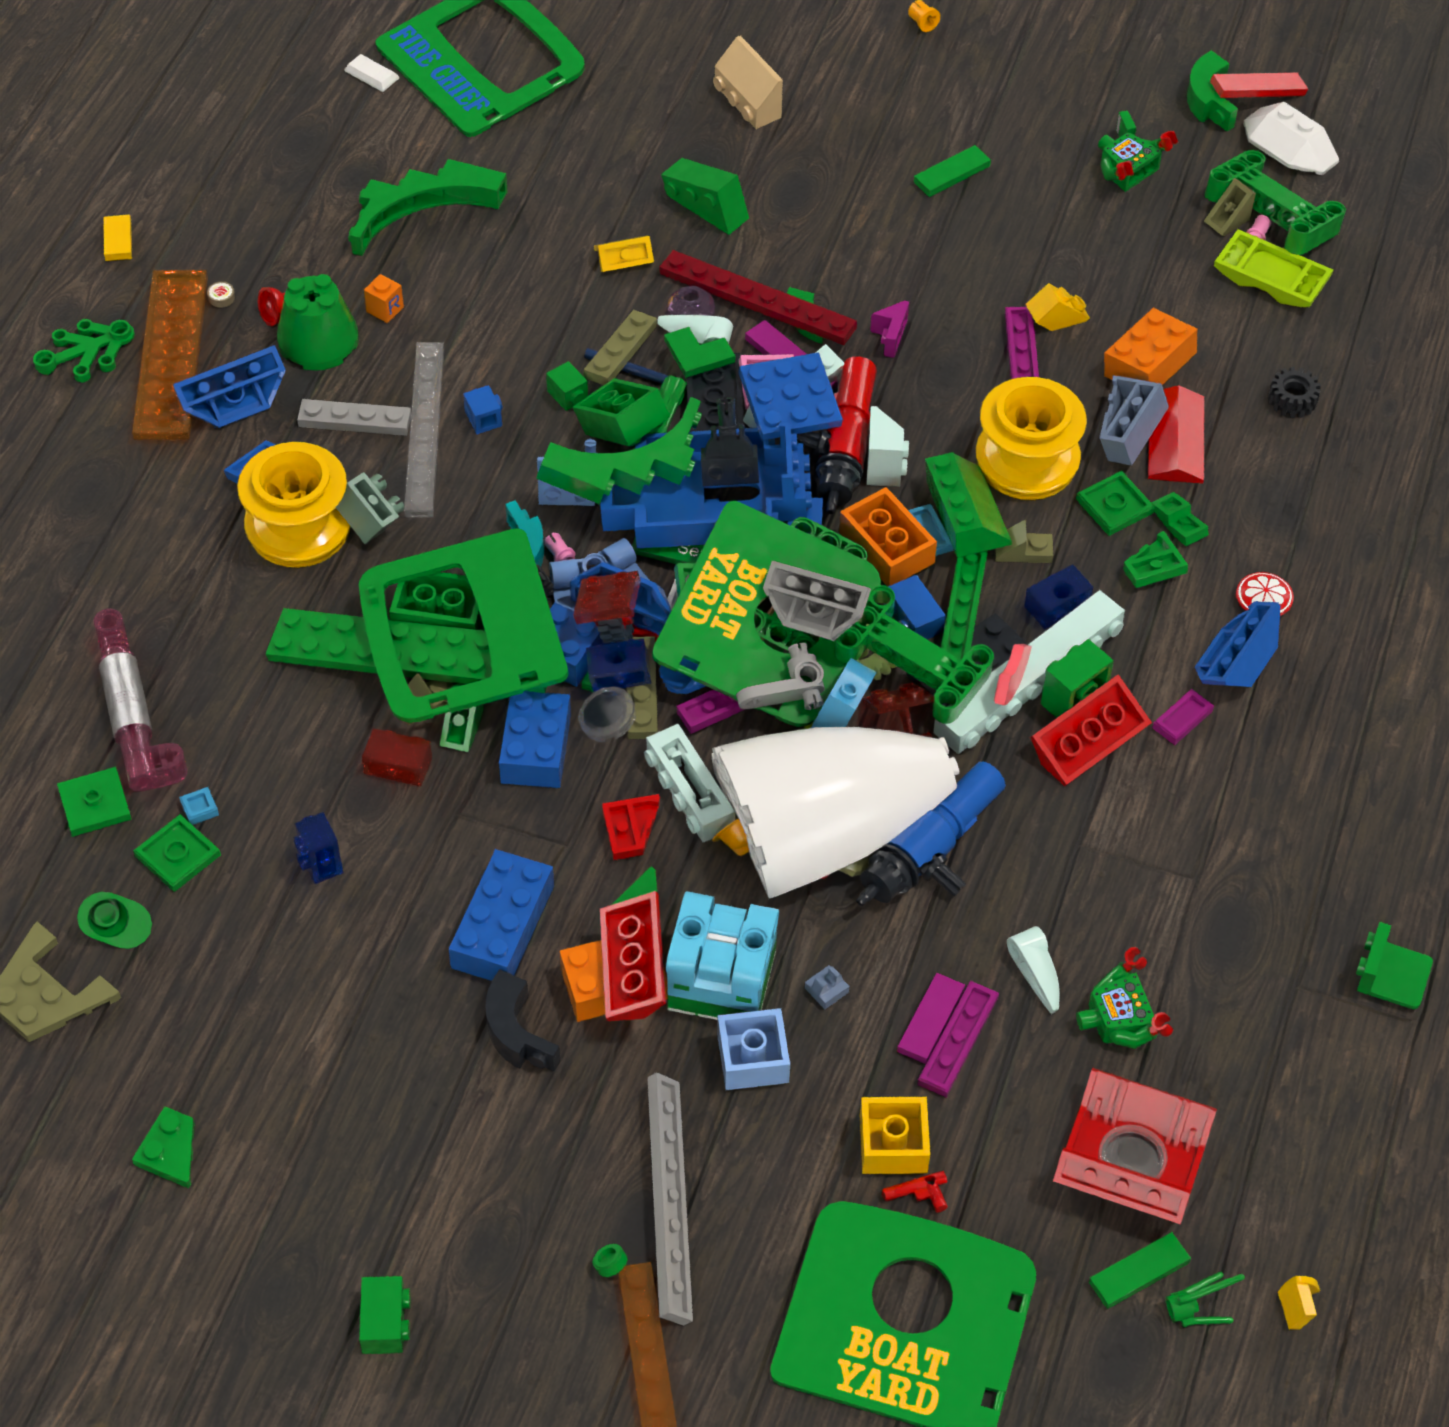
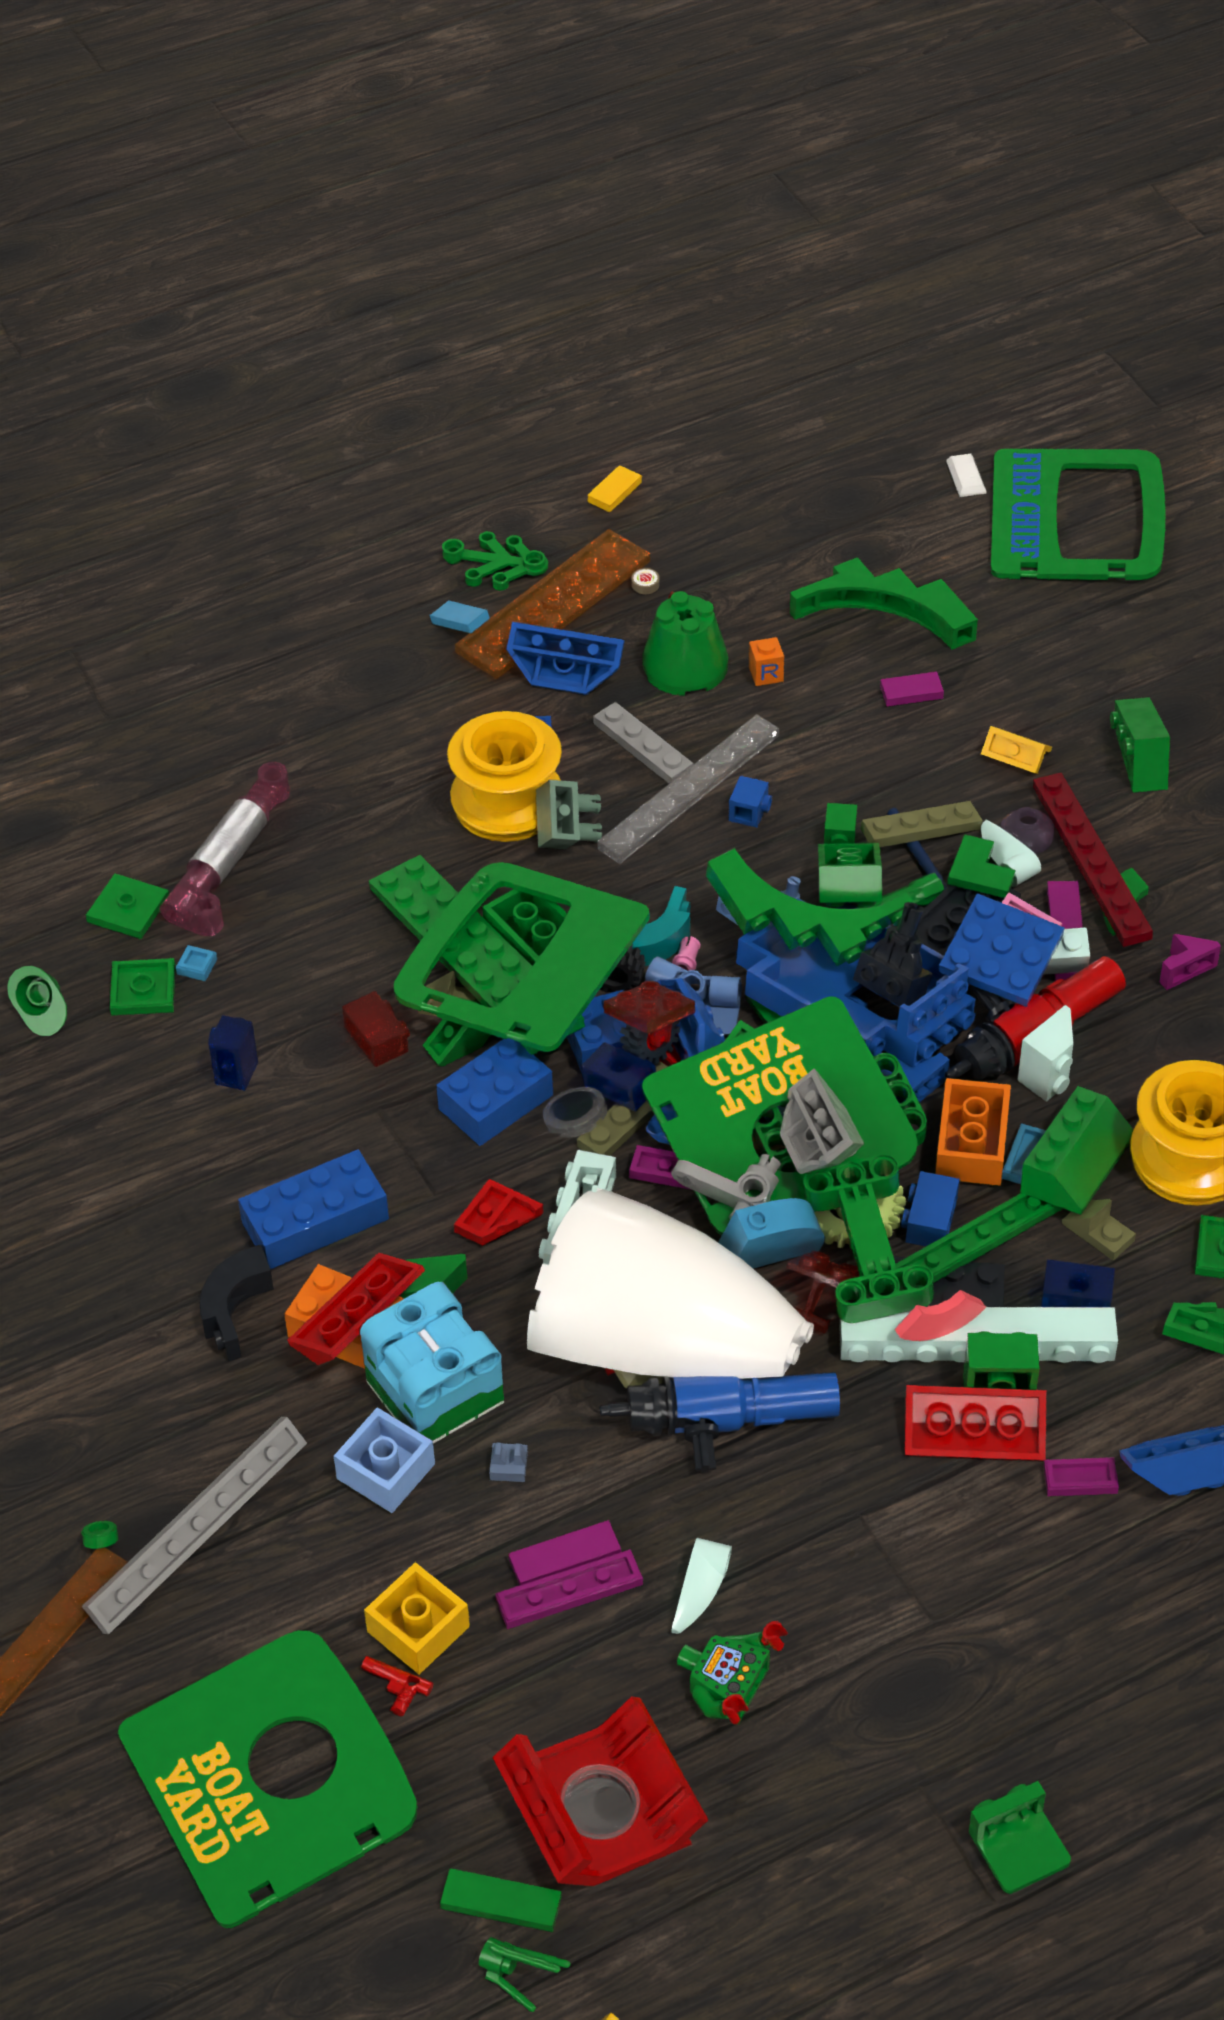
camera: 45 degrees right, 5 degrees down
none -> dark azure tile [429,601,490,633]
none -> magenta tile [880,671,944,706]

